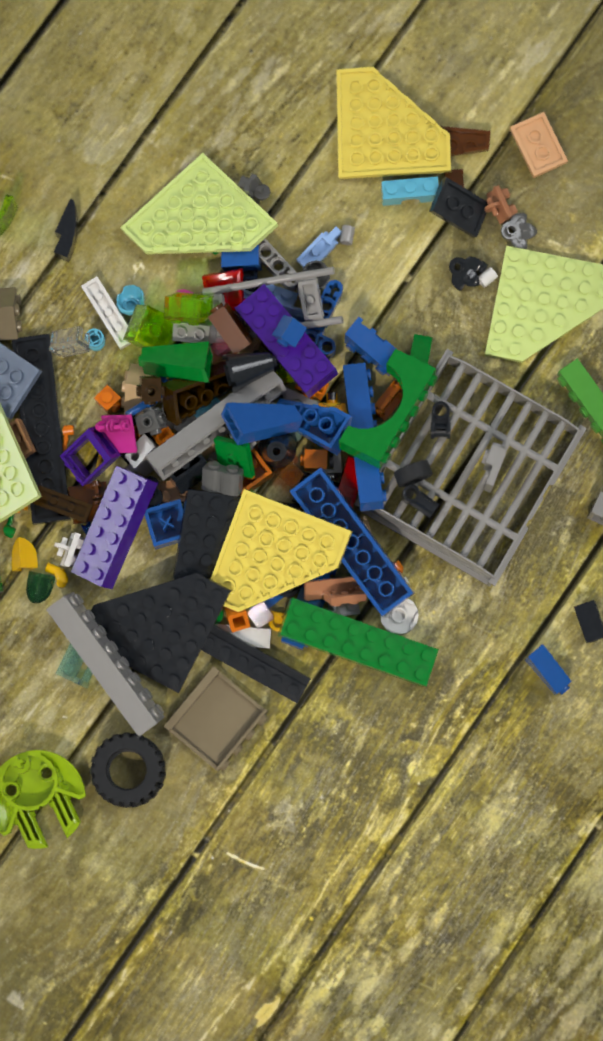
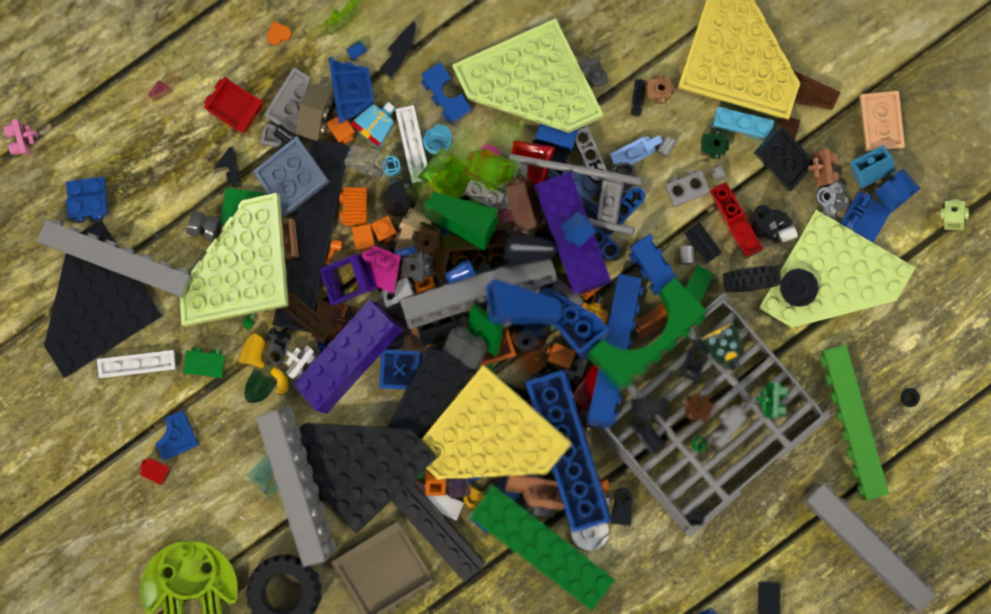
camera: 15 degrees right, 5 degrees up
none -> black piece [261,327,291,366]
none -> orange brick [326,116,356,145]
none -> blue wing [328,57,374,124]
none -> orange brick [339,187,368,227]
none -> blue hinge [346,41,367,61]
none -> medium azure torso [350,102,396,150]
none -> orange brick [352,224,376,253]
none -> black cone [380,178,418,217]
none -> blue arch [420,62,472,125]
none -> blue cone [445,260,476,284]
none -> black piece [611,488,633,526]
none -> black axle [631,79,645,117]
none -> medium nougat brick [646,75,674,104]
none -> light grey brick [664,170,710,208]
none -> light grey hinge [680,246,694,264]
none -> reddish brown brick [682,392,715,422]
none -> black hinge [684,222,722,264]
none -> black hinge [688,509,705,526]
none -> green hinge [691,437,707,453]
none -> clear green torso [699,322,744,372]
none -> dark green brick [701,131,729,159]
none -> red slope [709,182,763,259]
none -> light grey hinge [711,164,726,180]
none -> black tyre [723,266,782,292]
none -> green hips [755,382,787,418]
none -> black tile [779,268,819,307]
none -> blue hinge [840,191,891,242]
none -> dark azure brick [849,145,895,189]
none -> blue brick [874,168,921,213]

